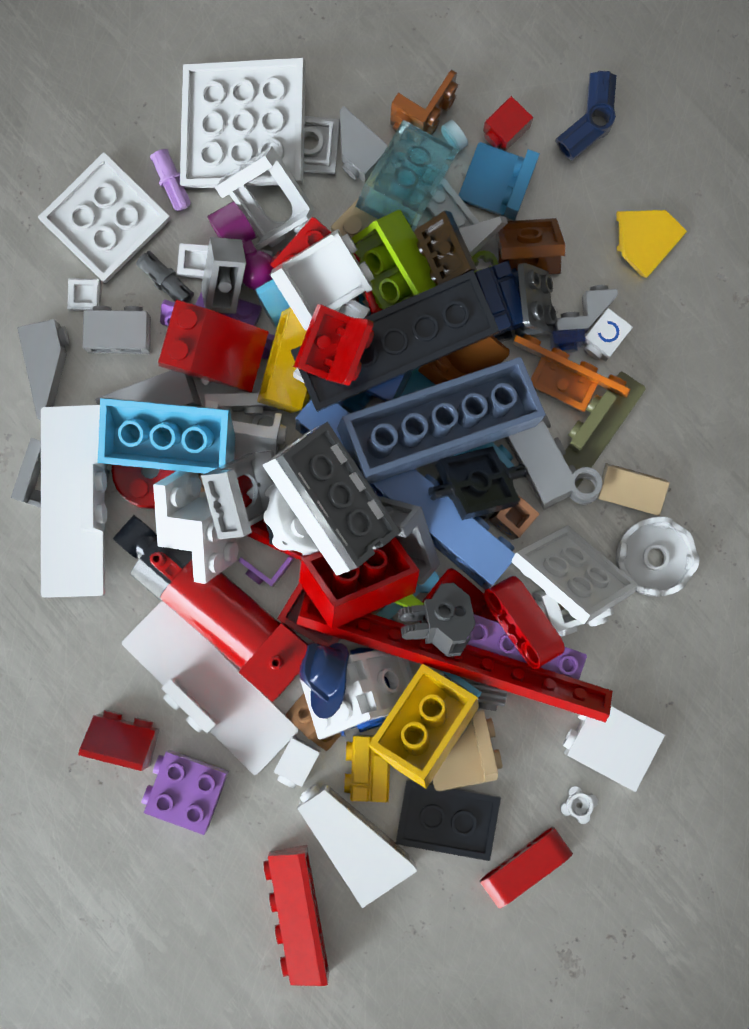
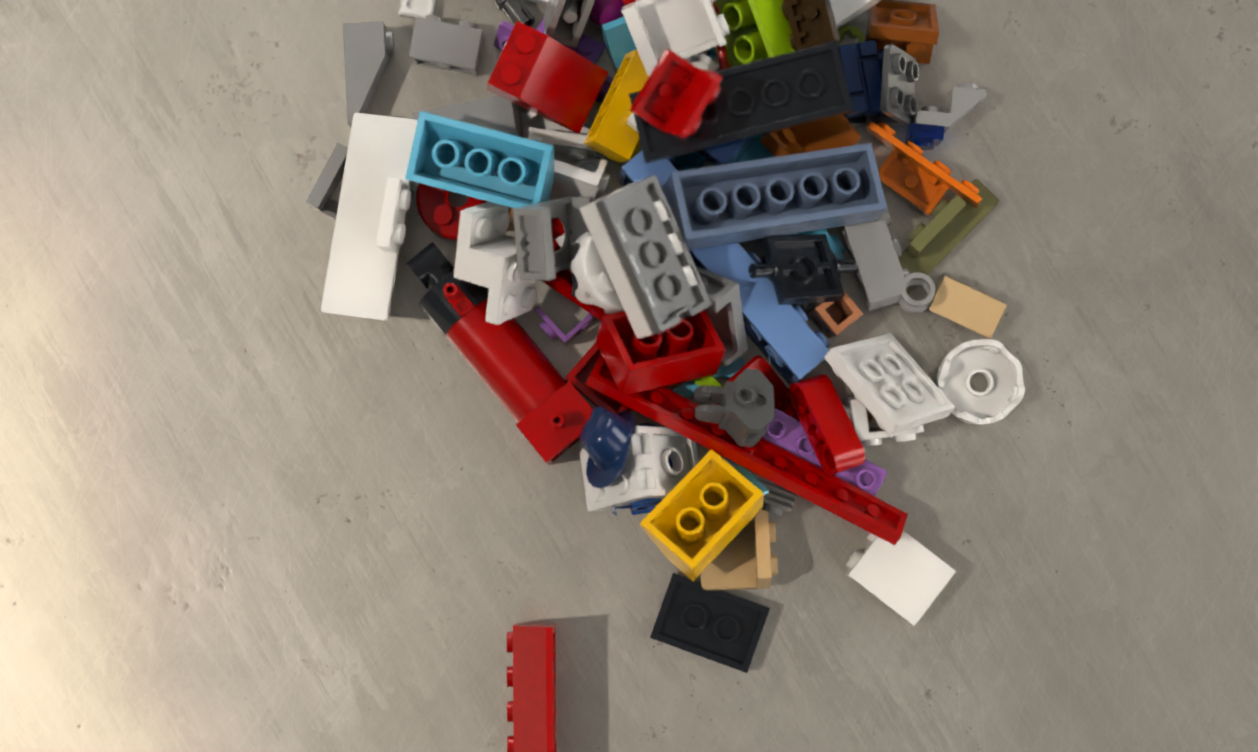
camera: 15 degrees right, 0 degrees up
red slope [78,710,160,771] -> none
white bracket [122,601,299,775] -> none
medium lavender brick [142,750,229,835] -> none
white brick [274,737,321,788] -> none
medium nougat bracket [286,693,341,751] -> none
white slope [297,784,417,908] -> none
yellow brick [344,734,390,803] -> none
red beam [479,827,573,908] -> none
white plate [561,786,598,824] -> none
white brick [581,308,633,362] -> none
yellow slope [616,210,687,277] -> none

